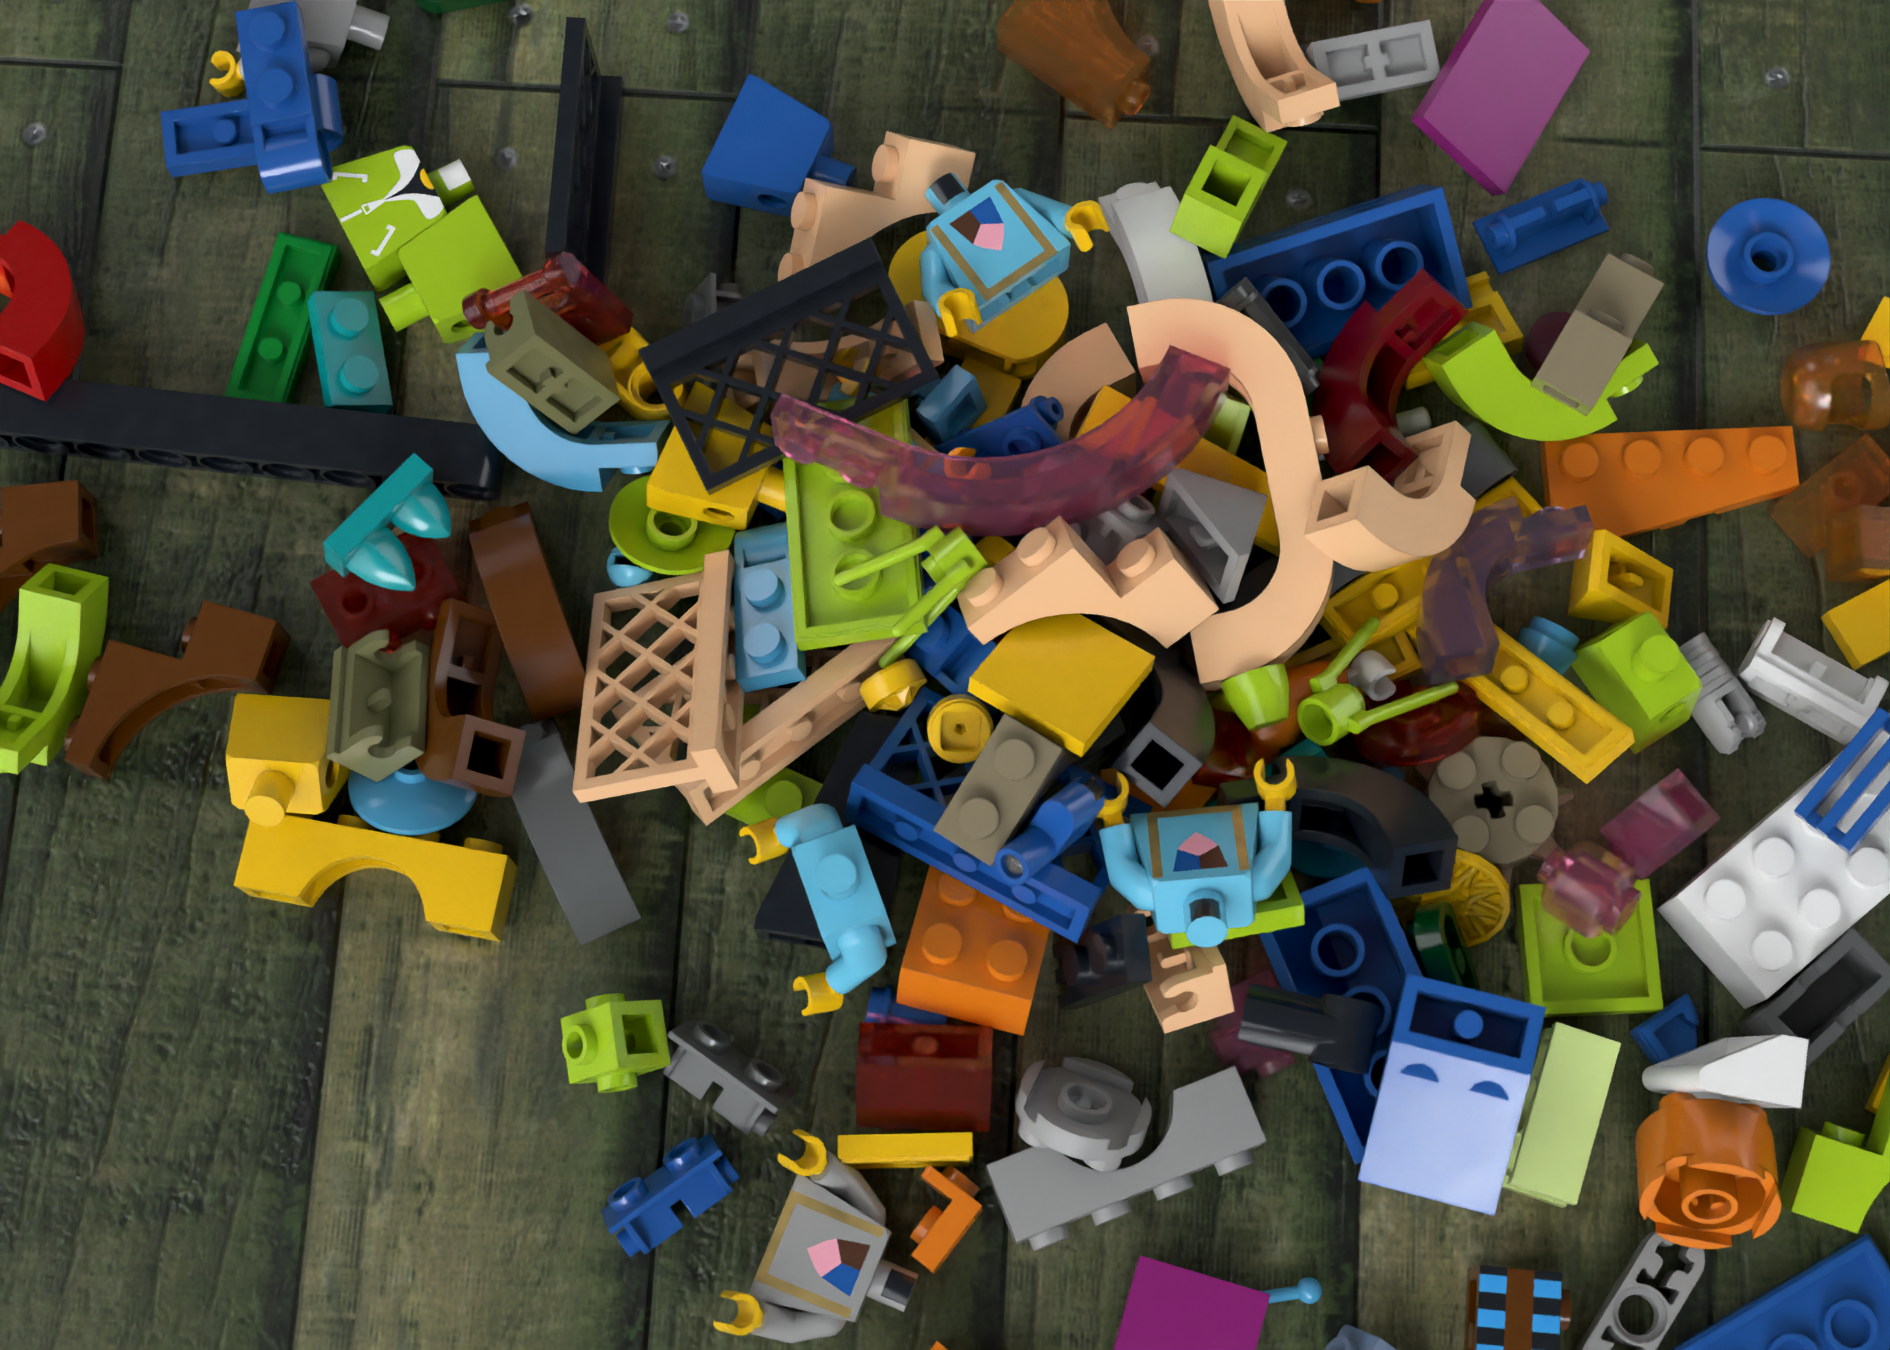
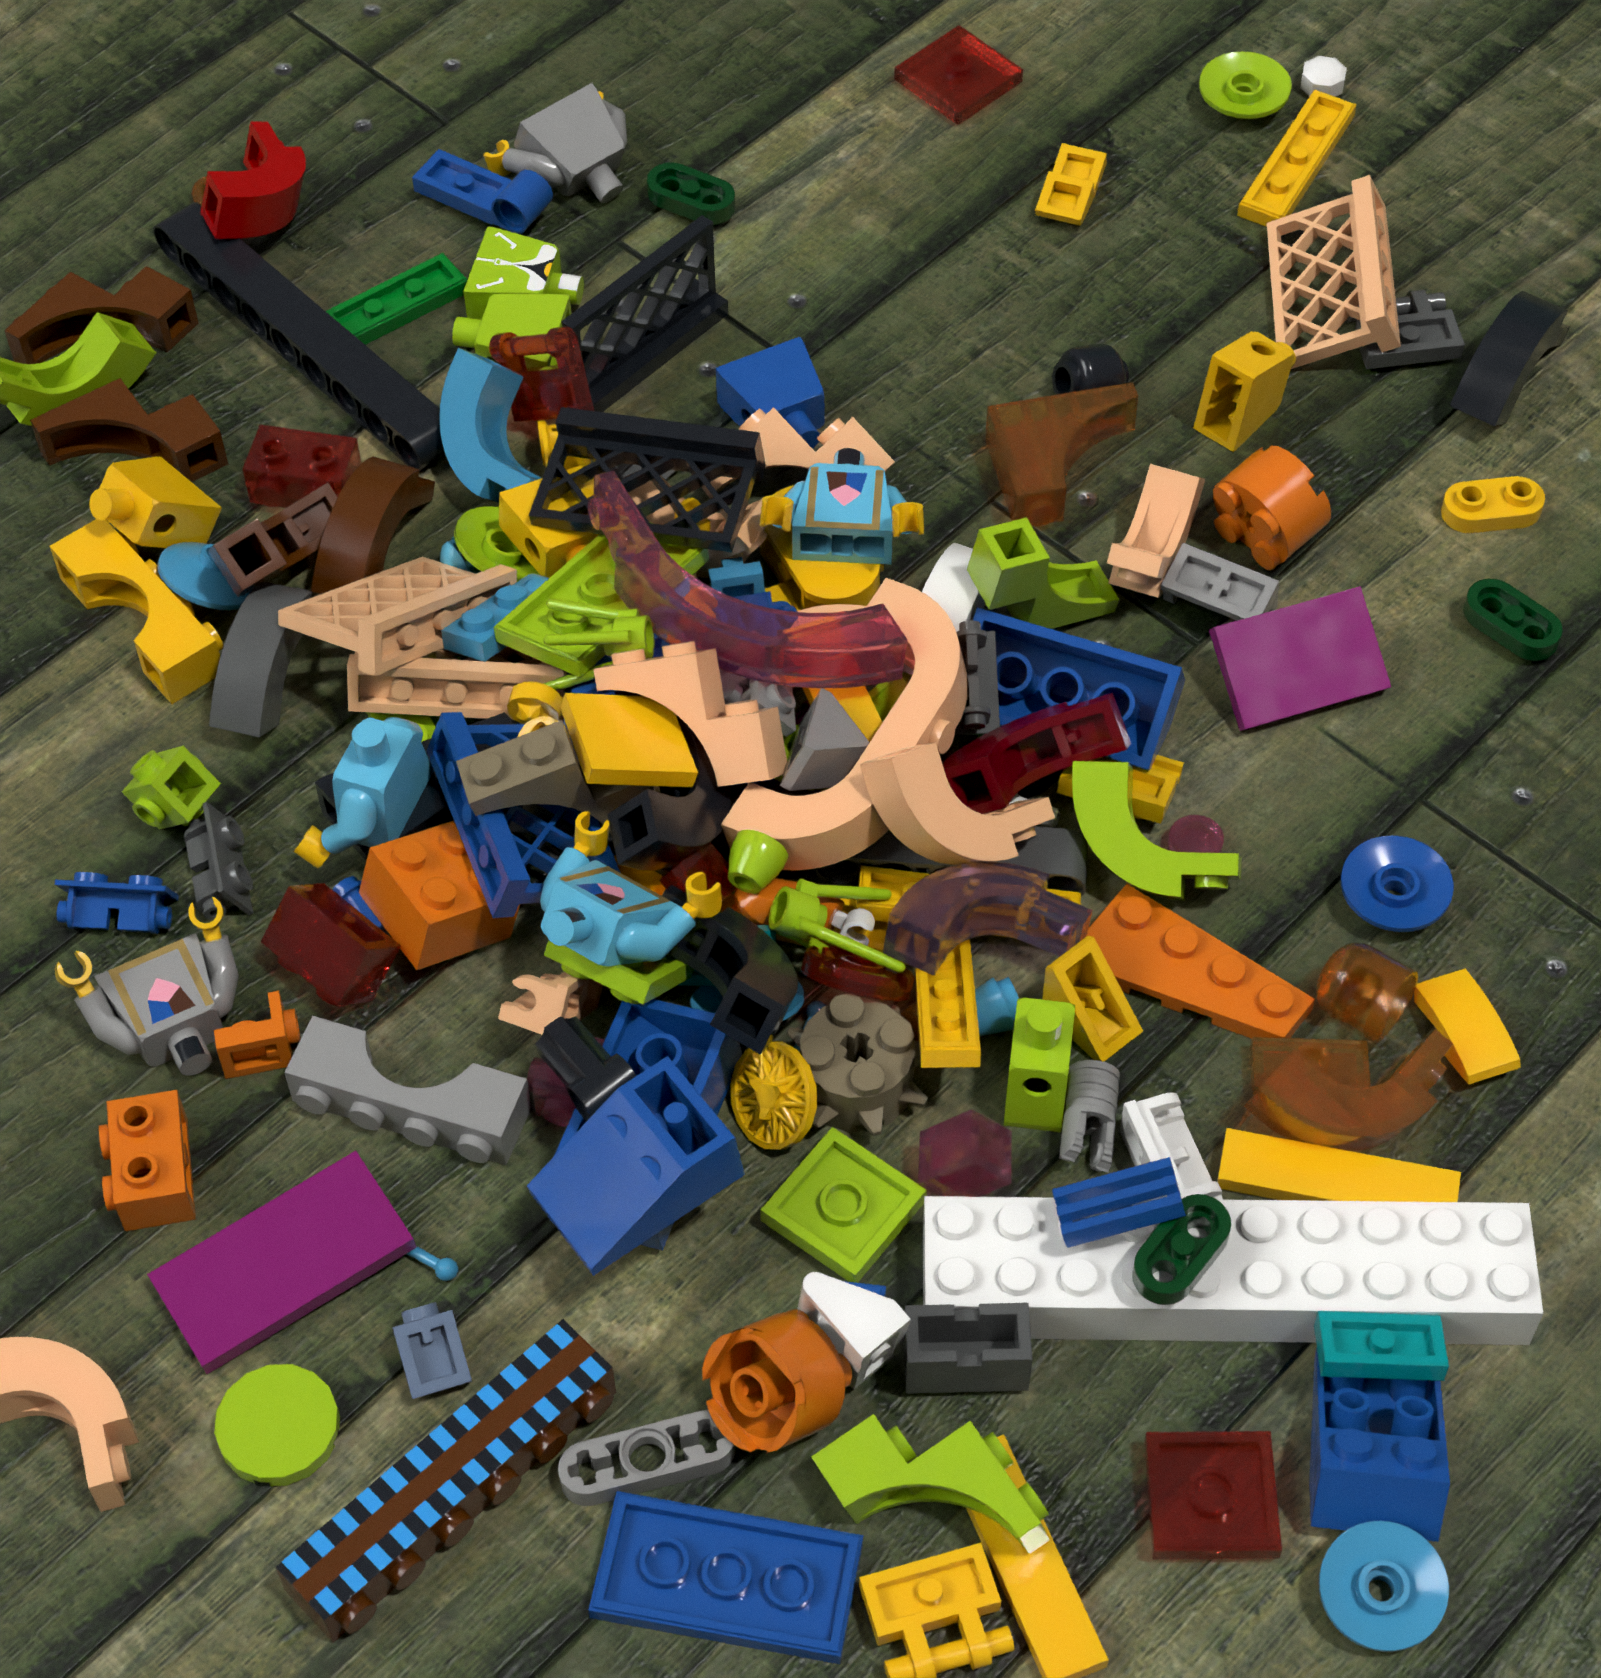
camera: 40 degrees right, 20 degrees down
blue plate [235,0,333,194] -> none
teal plate [307,291,393,414] -> none
teal tile [323,453,451,591] -> none
olive hinge [326,629,430,782] -> none
olive hinge [484,289,621,436] -> none
yellow tile [838,1132,973,1169] -> none
blue piece [995,776,1105,885] -> none
light grey plate [1015,1057,1152,1171] -> none
black hinge [1052,913,1152,1010] -> none
dark green plate [1406,901,1480,991] -> none
blue hinge [1472,177,1609,276] -> none
yellowish green piece [1502,1022,1621,1208] -> none
dark tan arch [1530,253,1665,416] -> none
head [1537,840,1642,939] -> none

